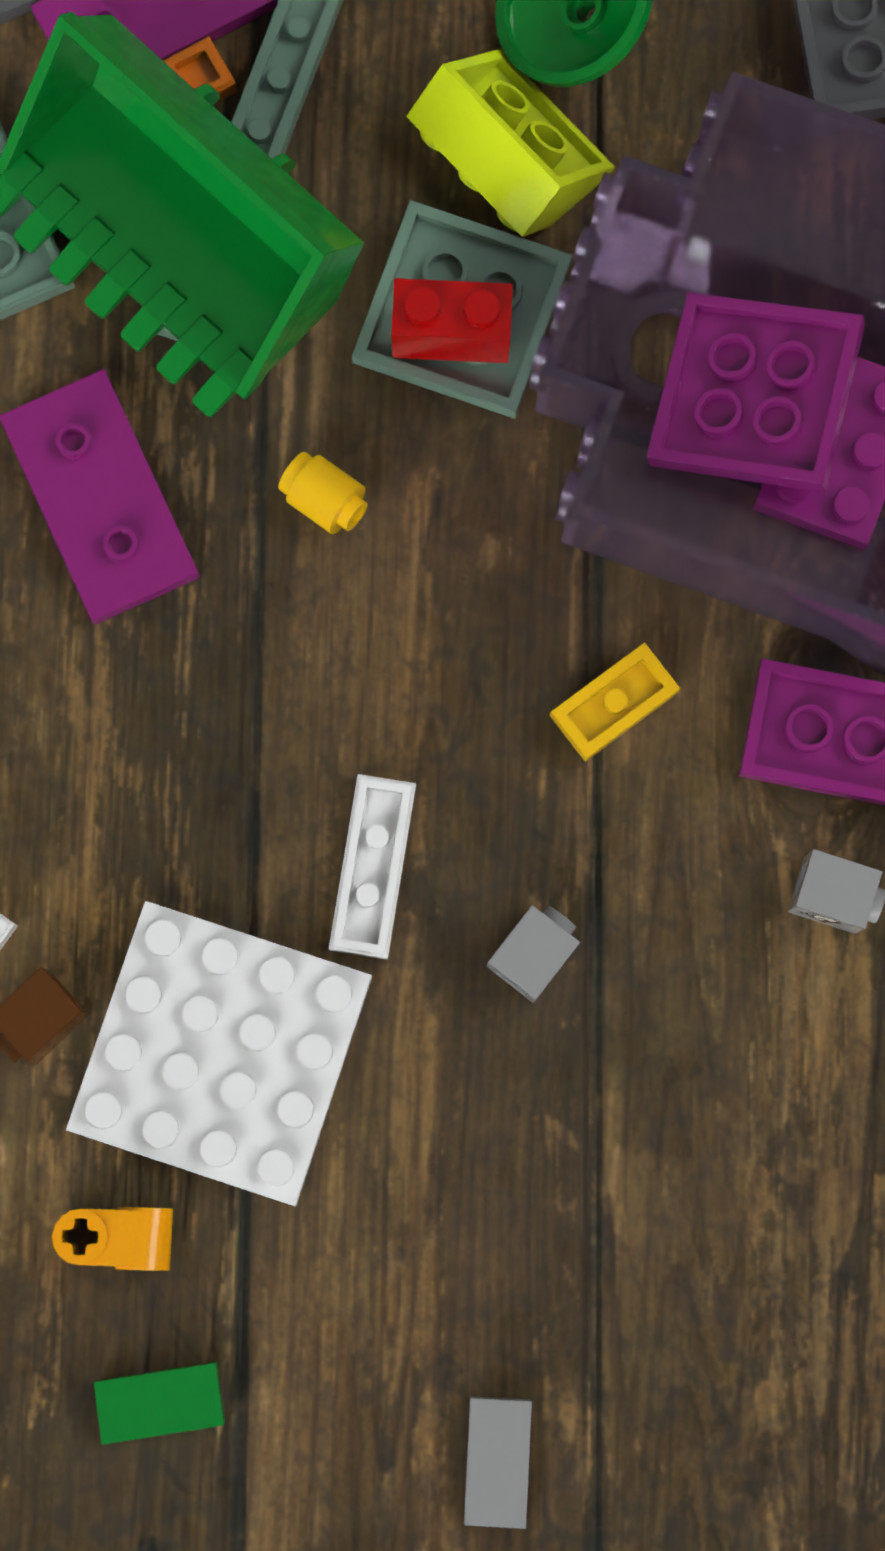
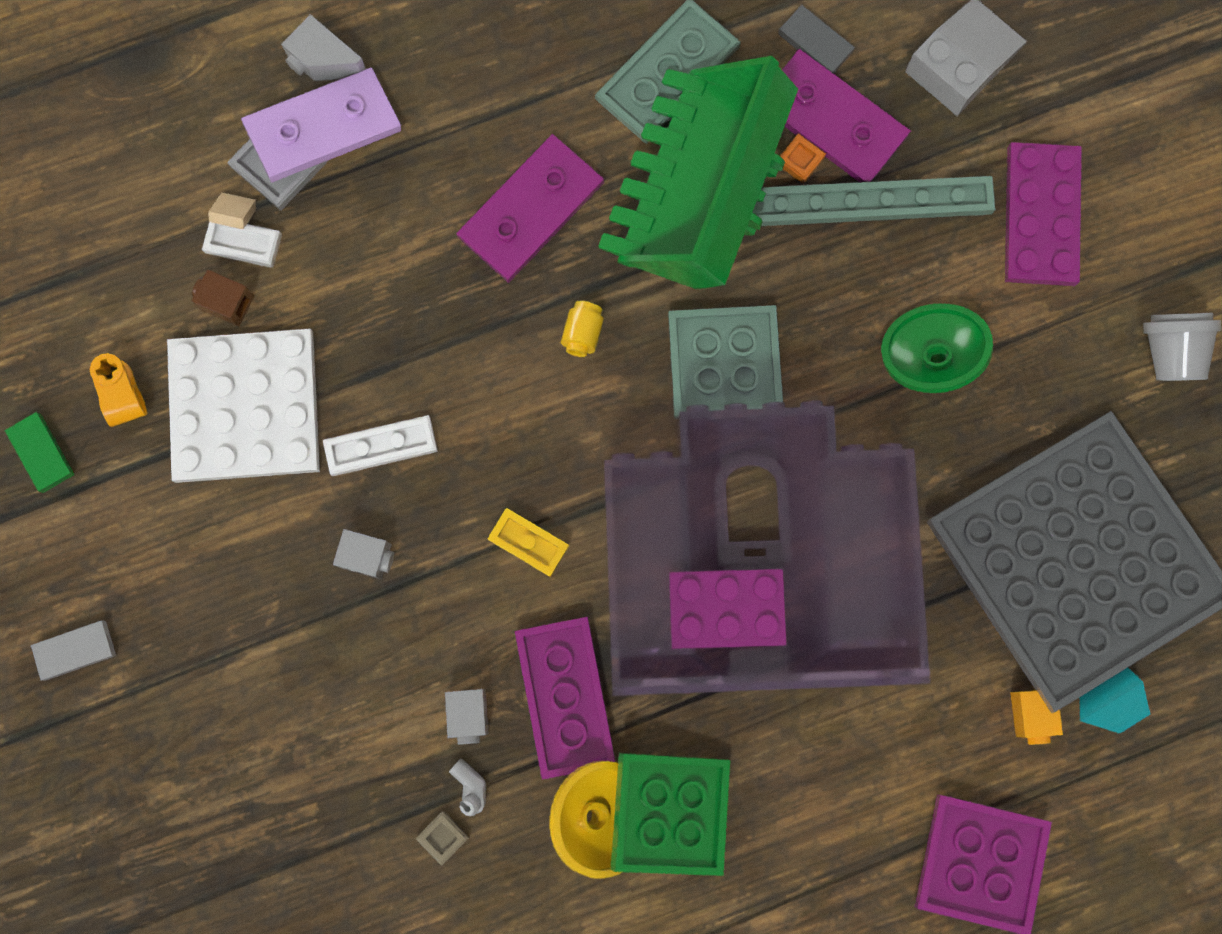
camera: 70 degrees right, 0 degrees up
red brick [391,278,513,363] -> none
neon yellow slope [406,49,615,237] -> none
magenta plate [646,292,865,493] -> none

